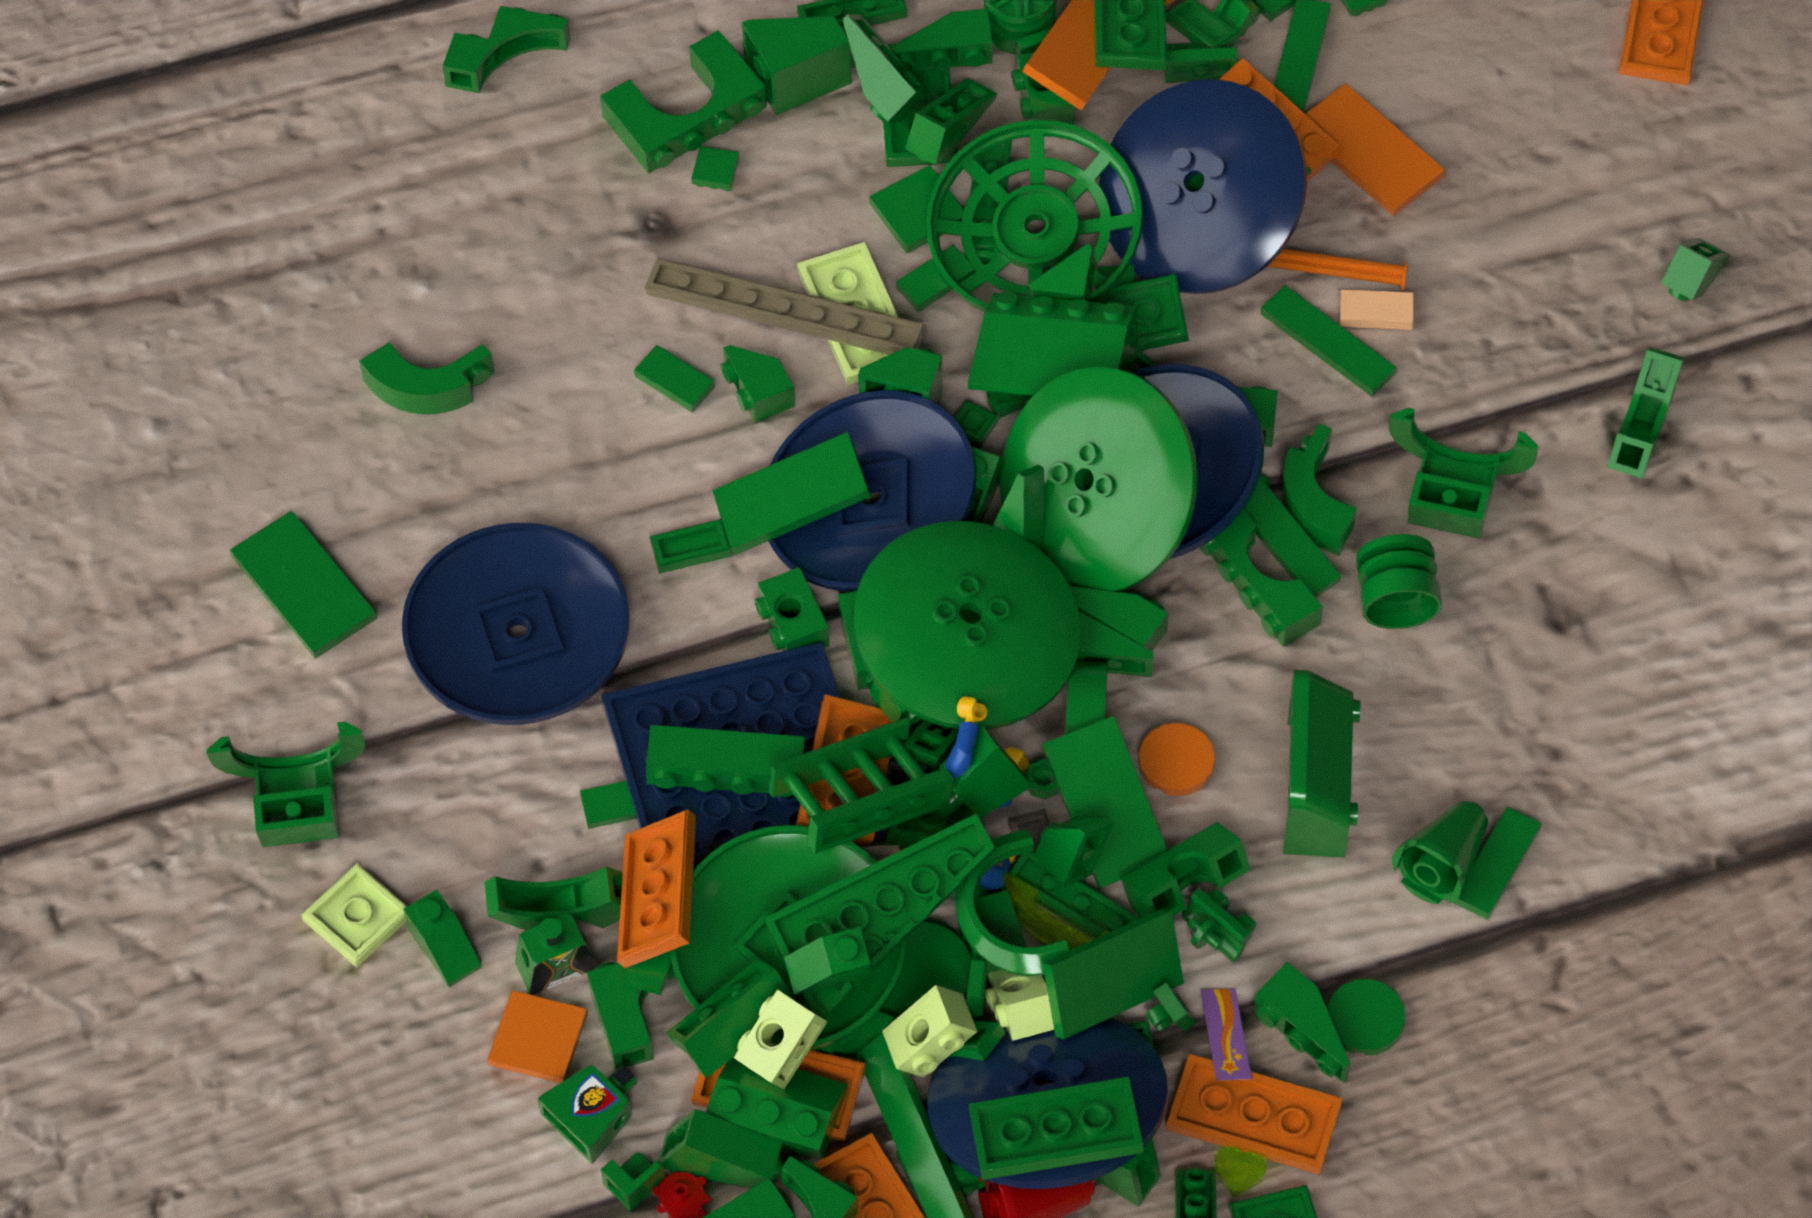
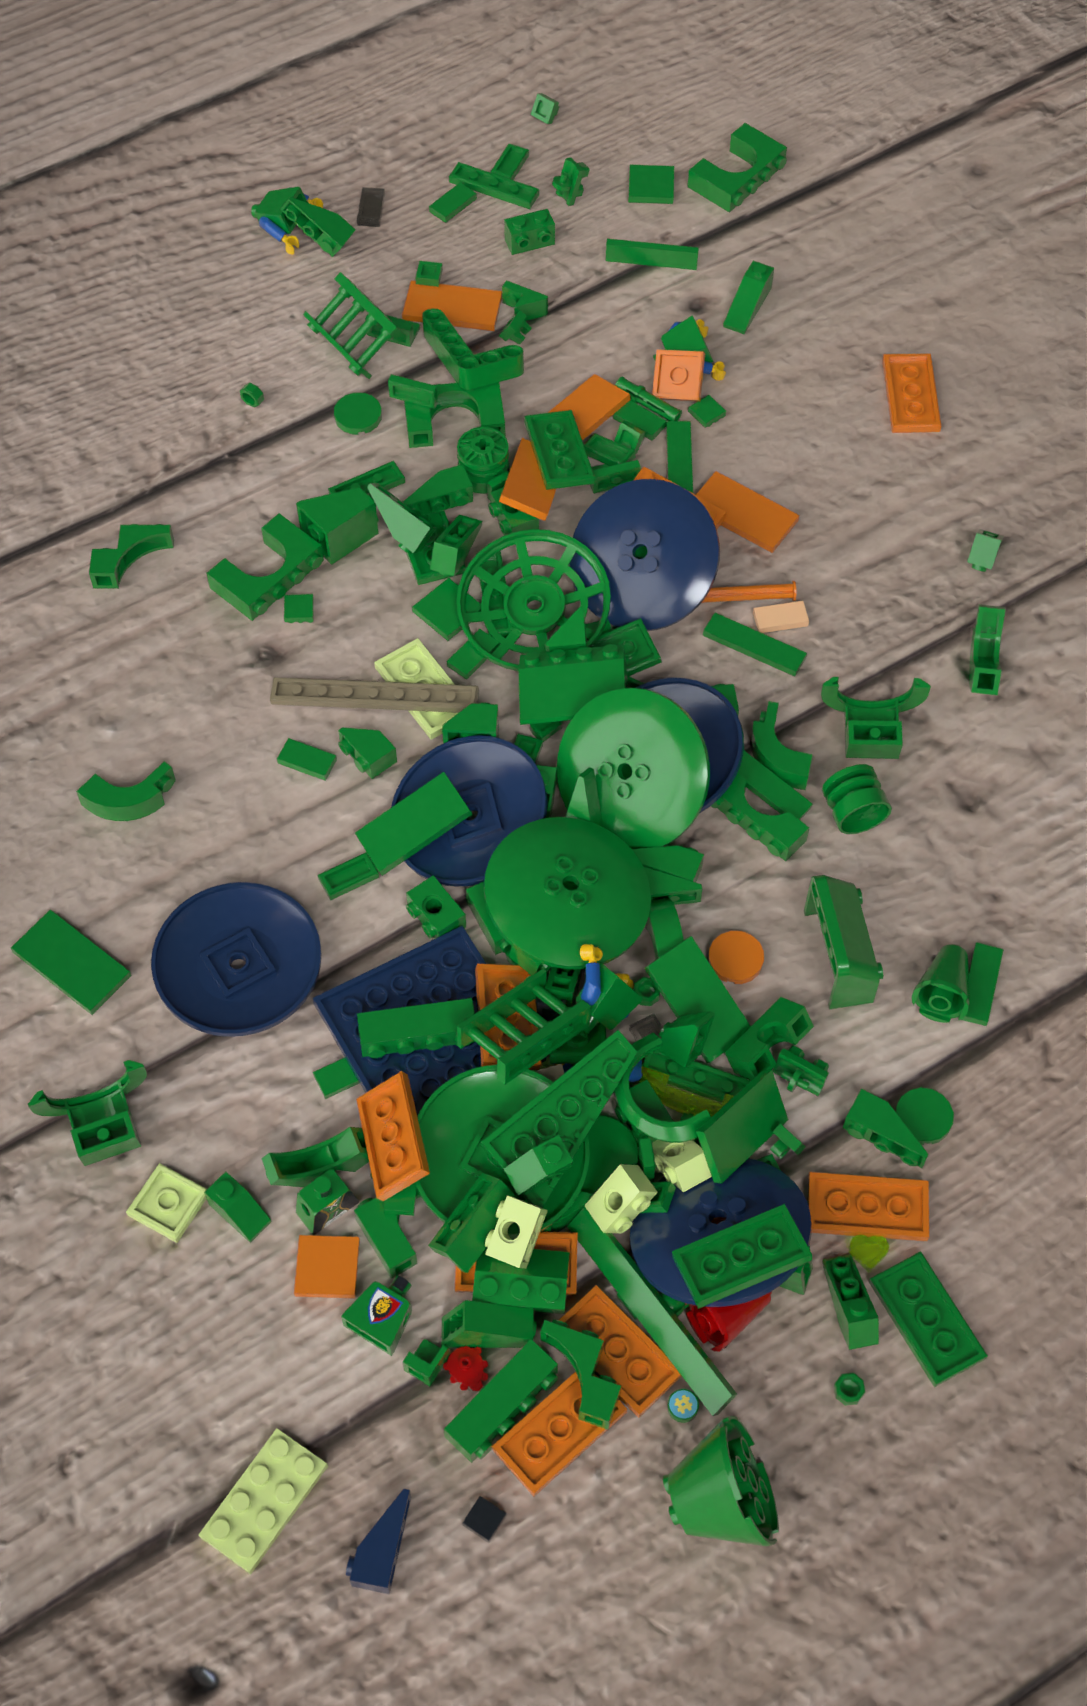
camera: 15 degrees left, 0 degrees up
medium lavender sticker [1200,989,1252,1080] -> none

